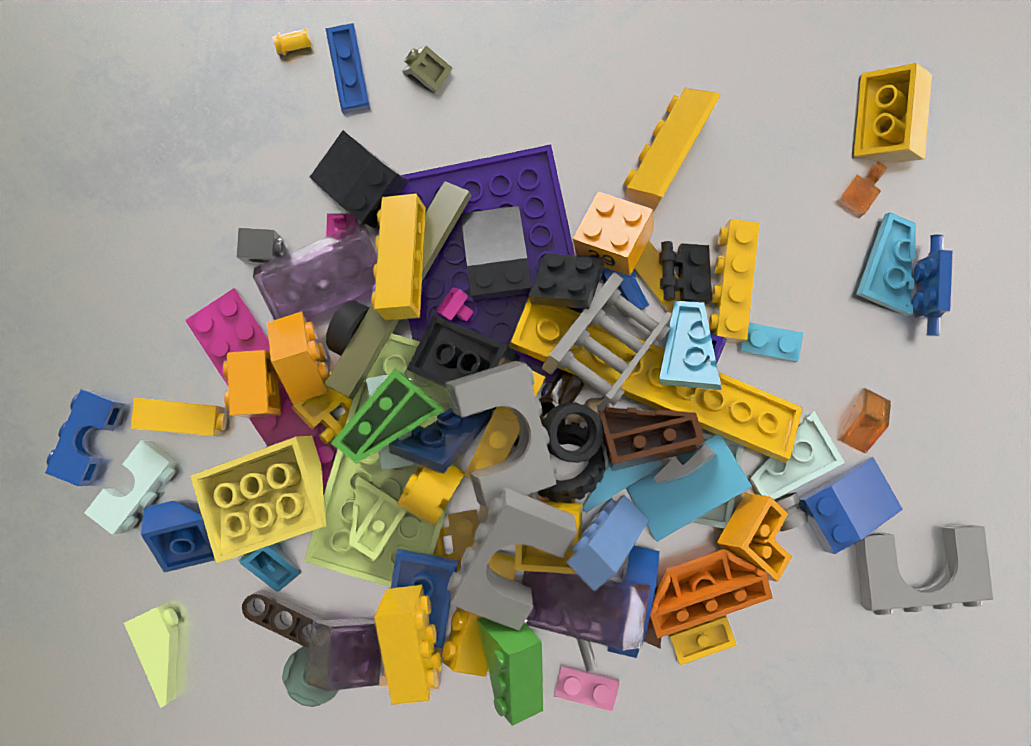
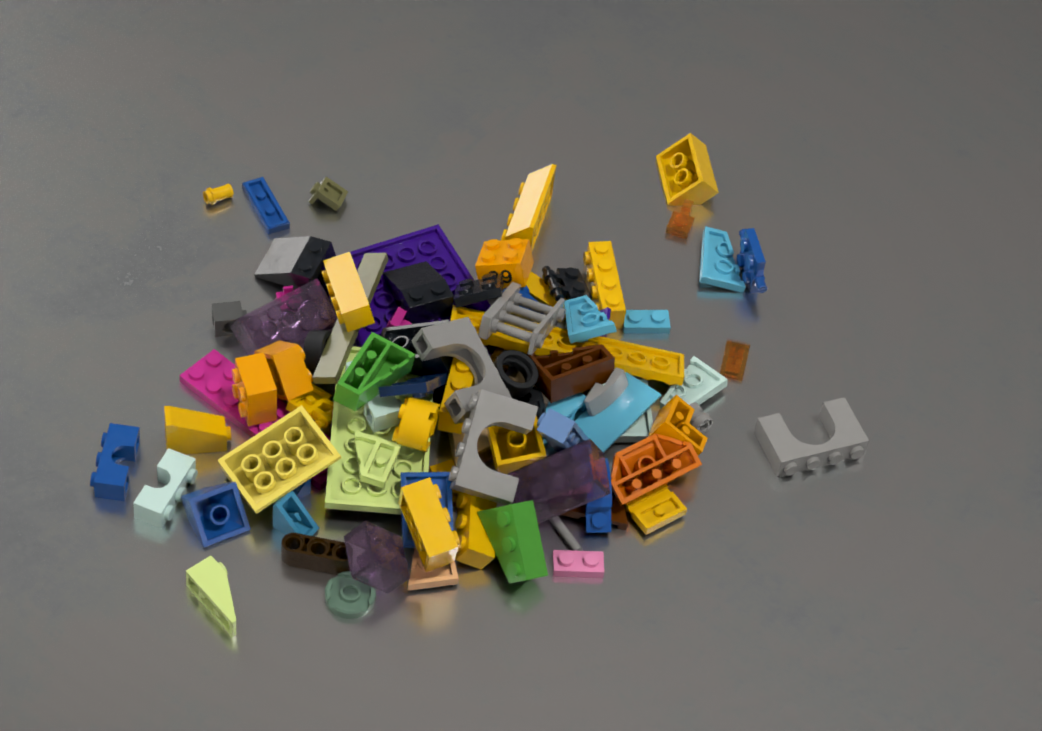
camera: 20 degrees left, 35 degrees down
slope [798,457,903,554] -> none

